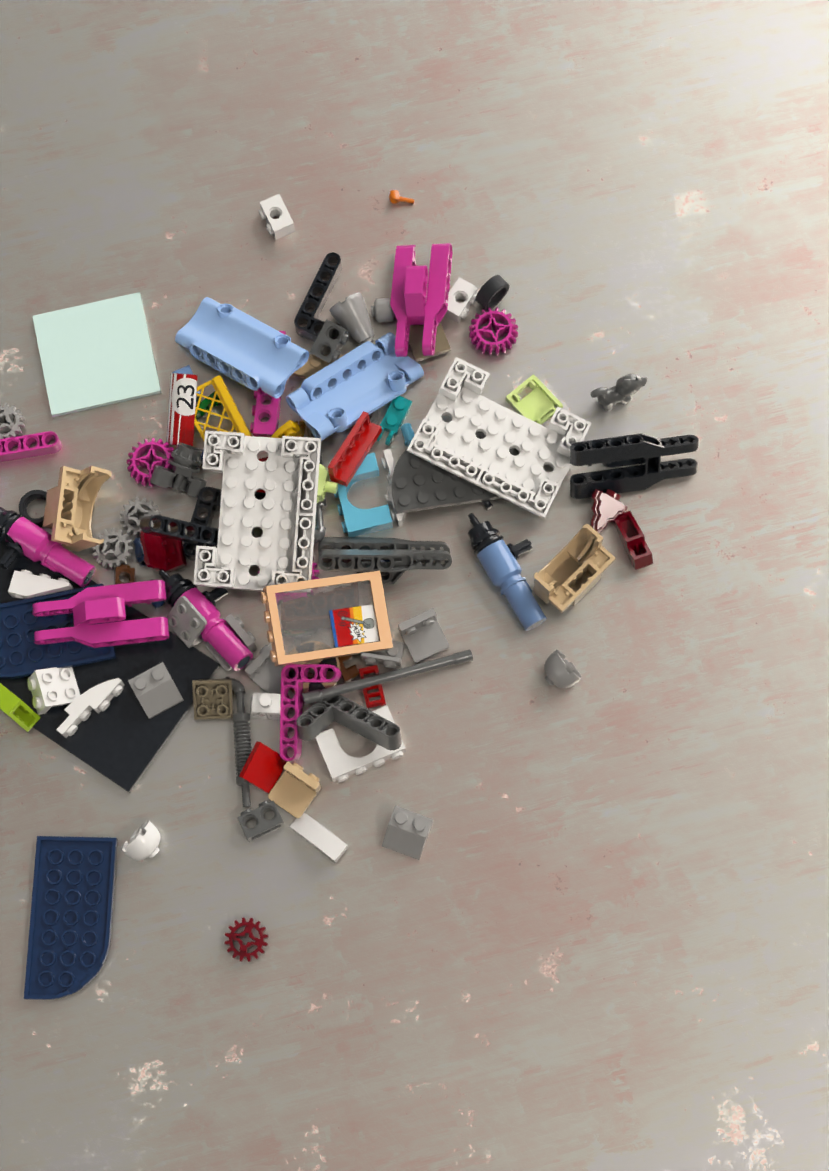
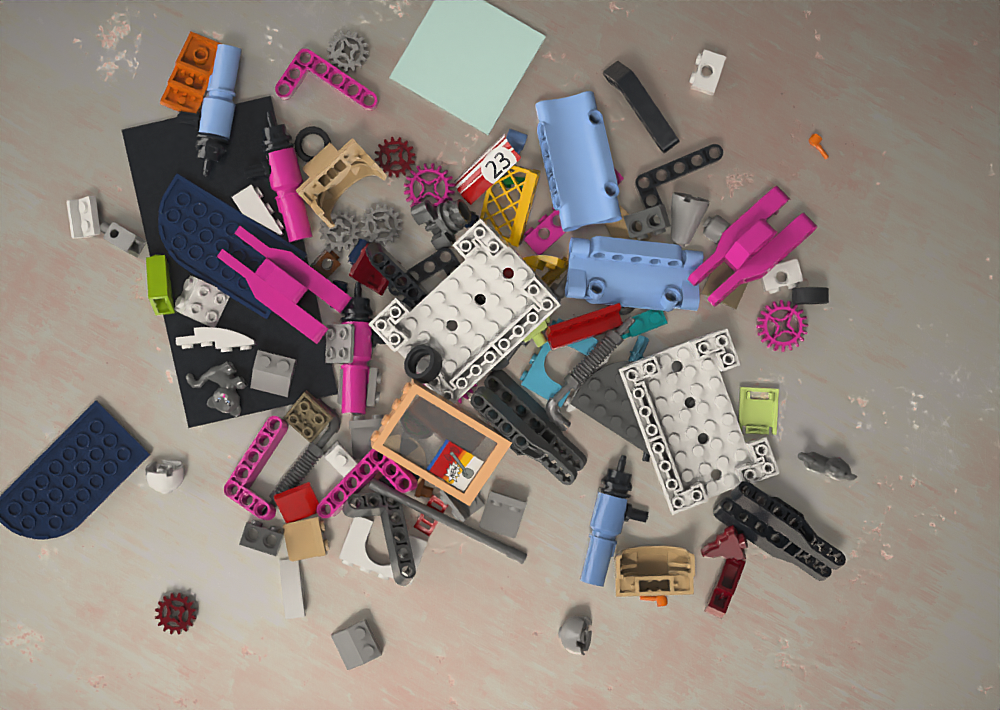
camera: 40 degrees right, 15 degrees up
none -> dark grey animal [186,362,248,417]
none -> dark pink beam [224,416,288,520]
none -> dark red gear [374,137,416,179]
none -> black tyre [404,344,443,384]
none -> flat silver piece [546,316,635,431]
none -> black beam [602,61,680,154]
none -> orange hand [640,595,668,607]

